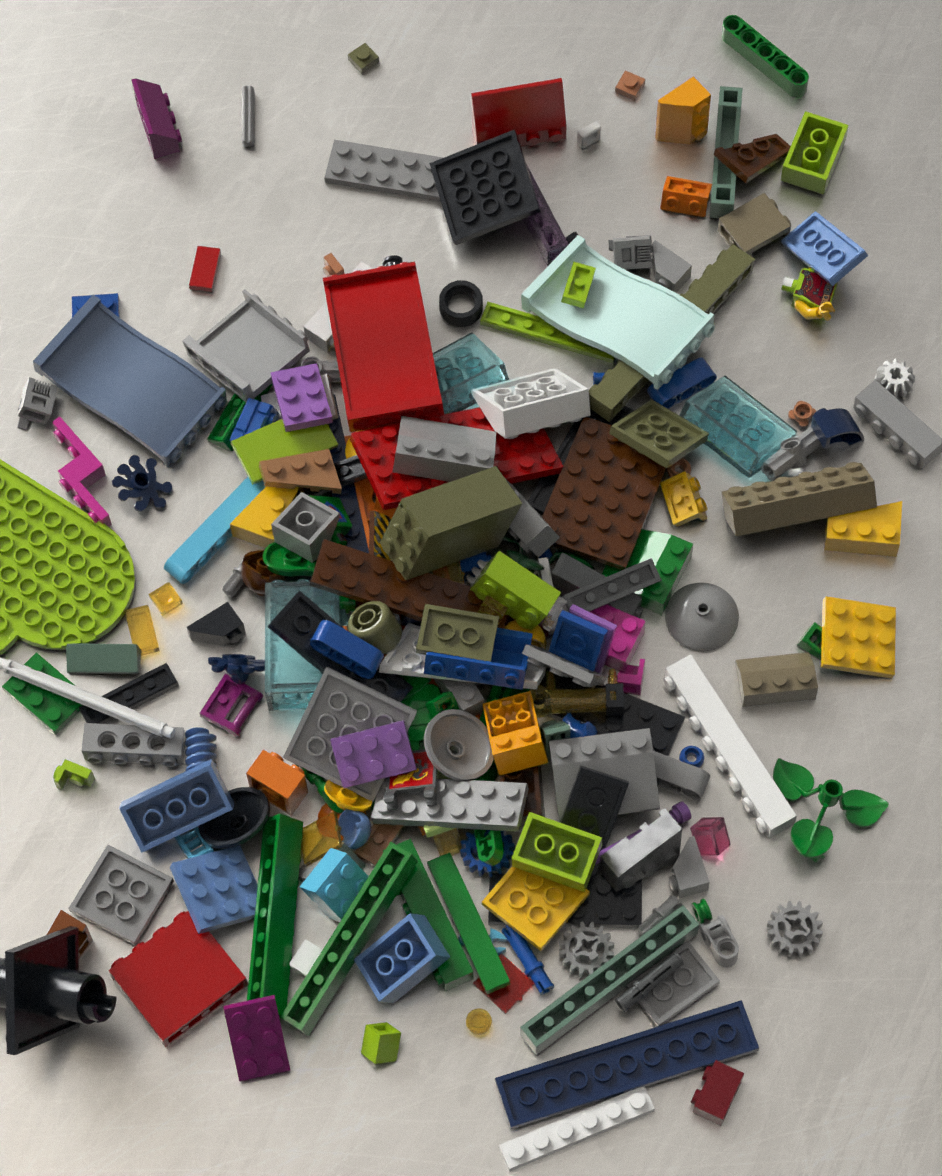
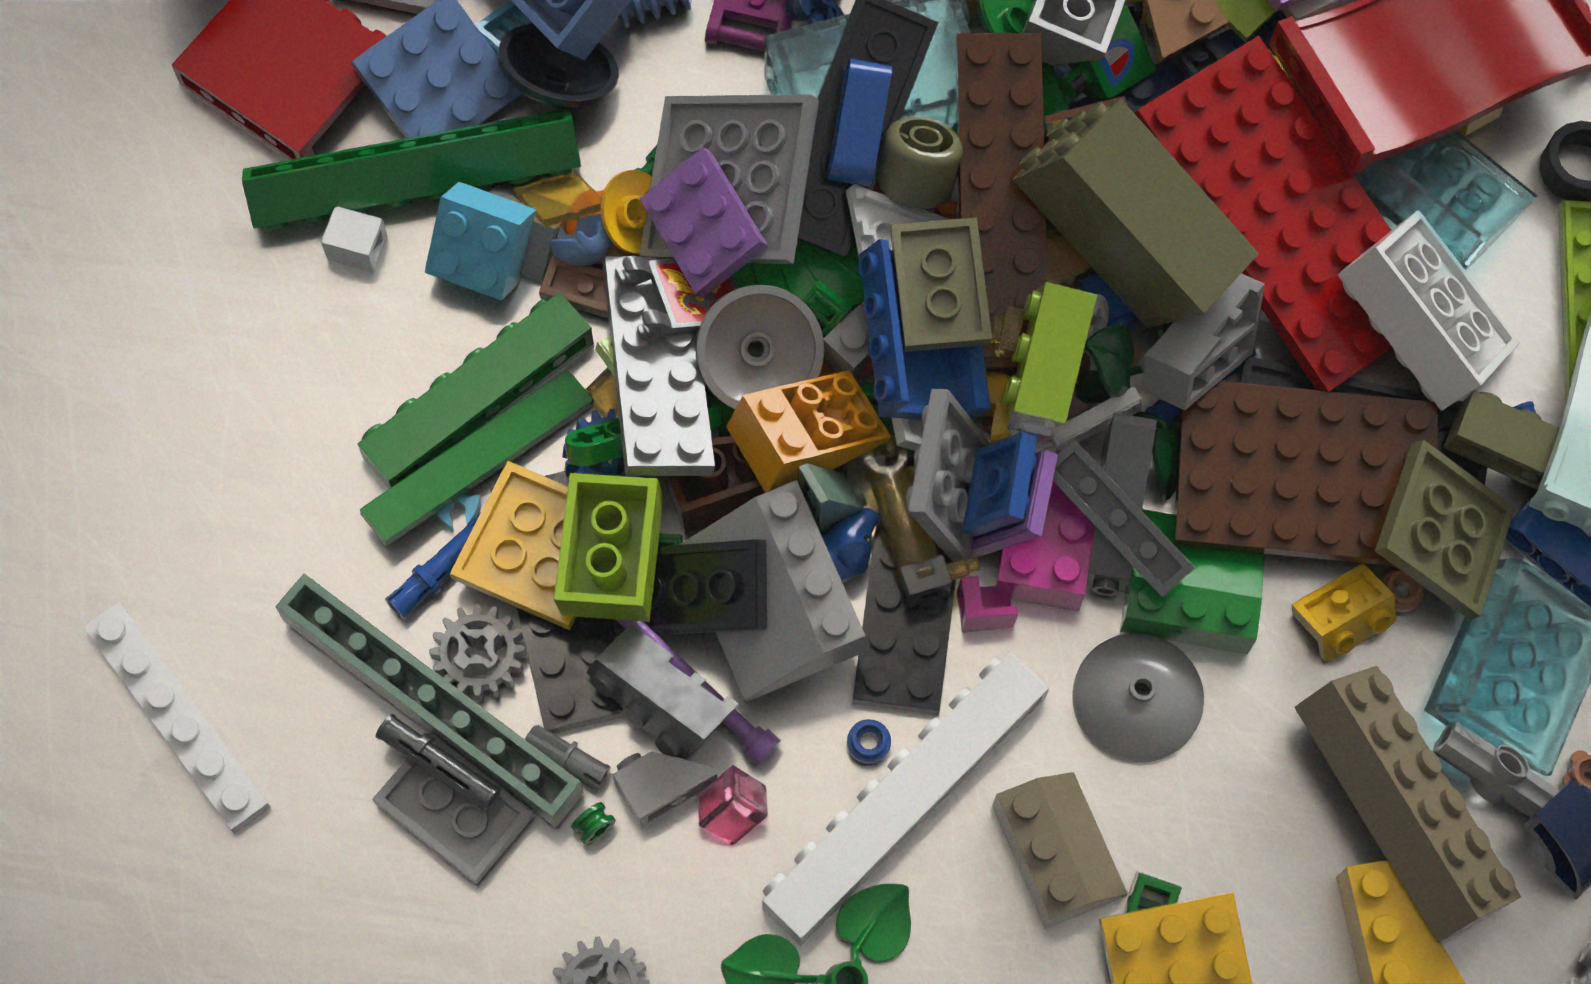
camera: 70 degrees right, 5 degrees up
magenta plate [223,995,290,1081] -> none
orange brick [246,749,308,816] -> none
green brick [280,842,418,1037] -> none
medium blue brick [354,913,450,1003] -> none
lime panel [361,1022,401,1064] -> none
light grey slope [393,416,496,482] -> none
clear yellow plate [466,1008,492,1035] -> none
clear red piece [473,953,534,1014] -> none
dark blue plate [495,1000,759,1129] -> none
light grey beam [653,751,711,800] -> none
dark red brick [691,1060,744,1126] -> none
light grey piece [699,915,739,968] -> none

